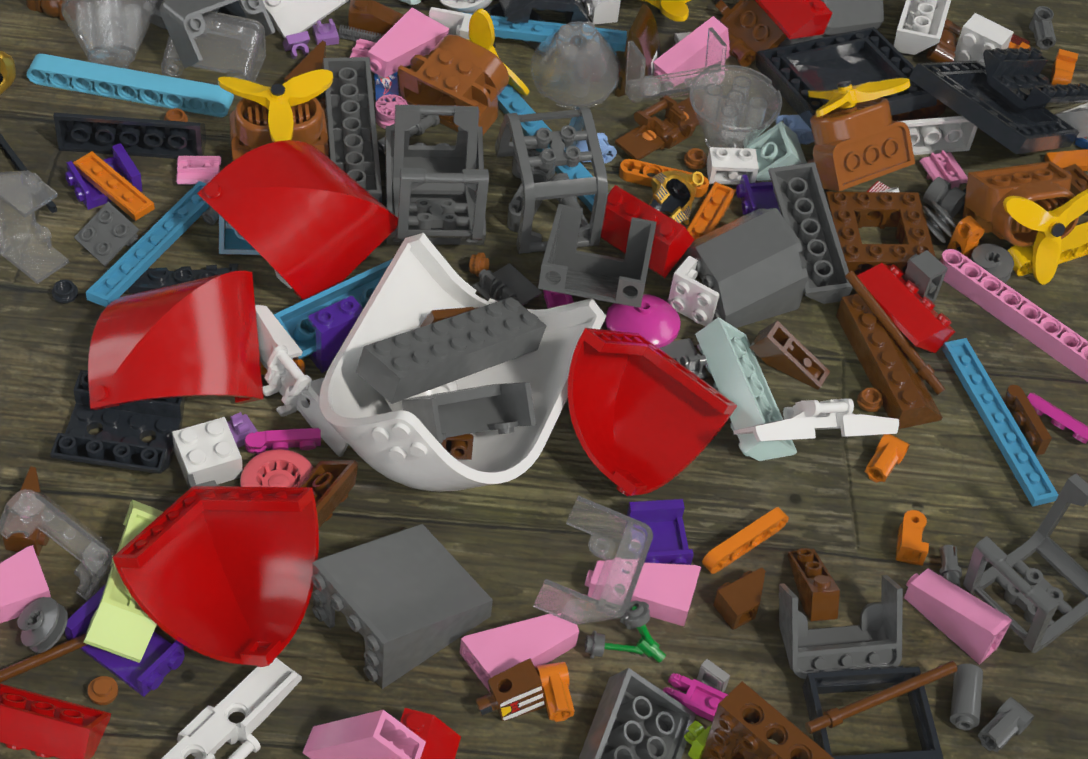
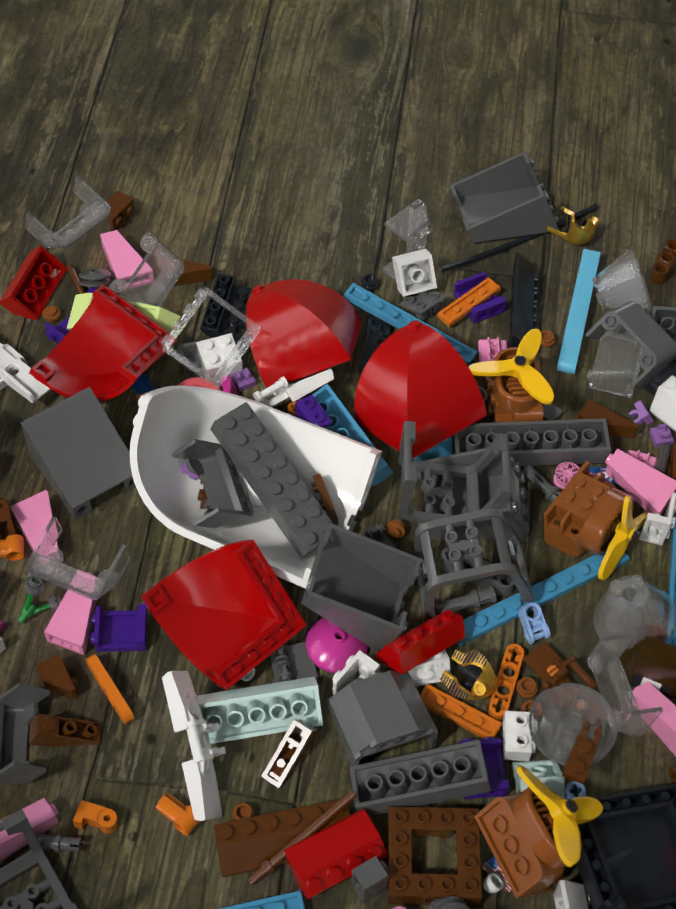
camera: 100 degrees right, 5 degrees up
none -> clear window [161,286,262,389]
none -> white brick [392,249,437,297]
none -> dark orange plate [516,677,538,698]
none -> reddish brown hinge [562,720,603,785]

